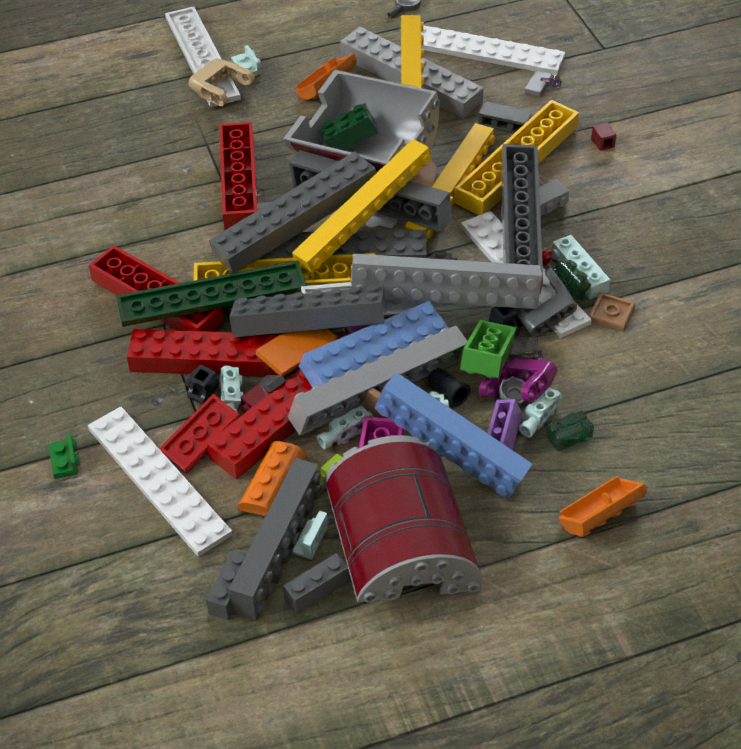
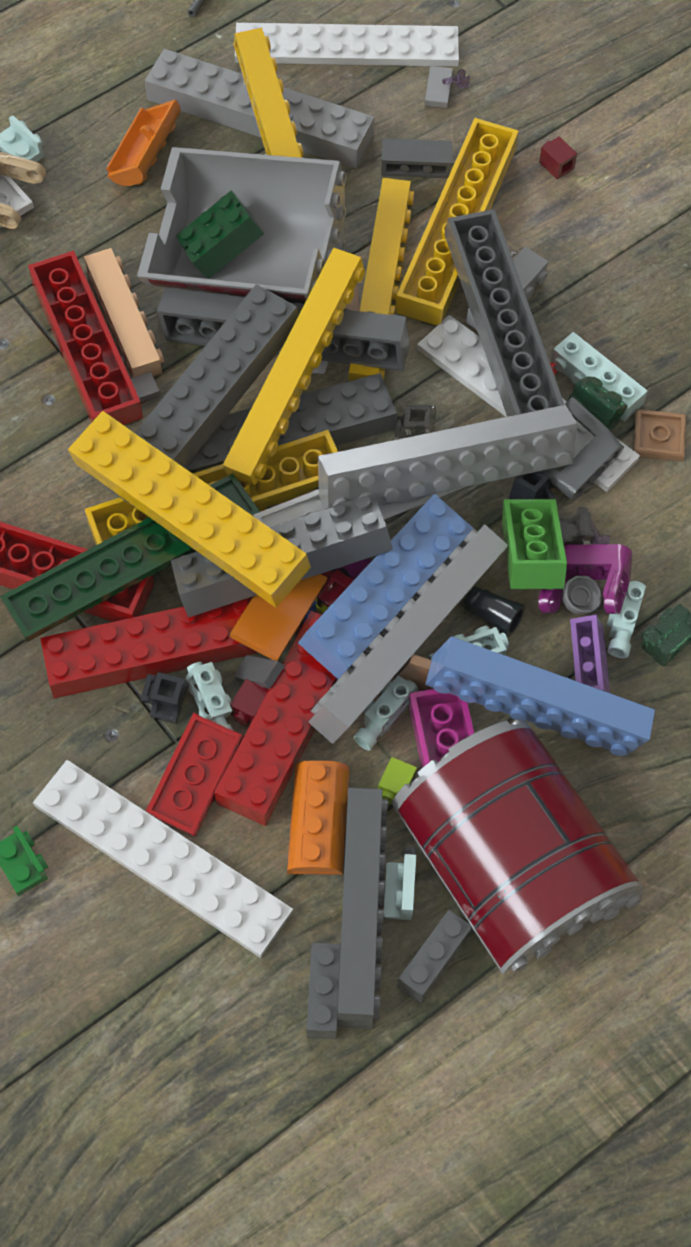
camera: 20 degrees left, 15 degrees up
none -> yellow brick [68,411,311,608]
none -> light nougat brick [84,248,164,378]

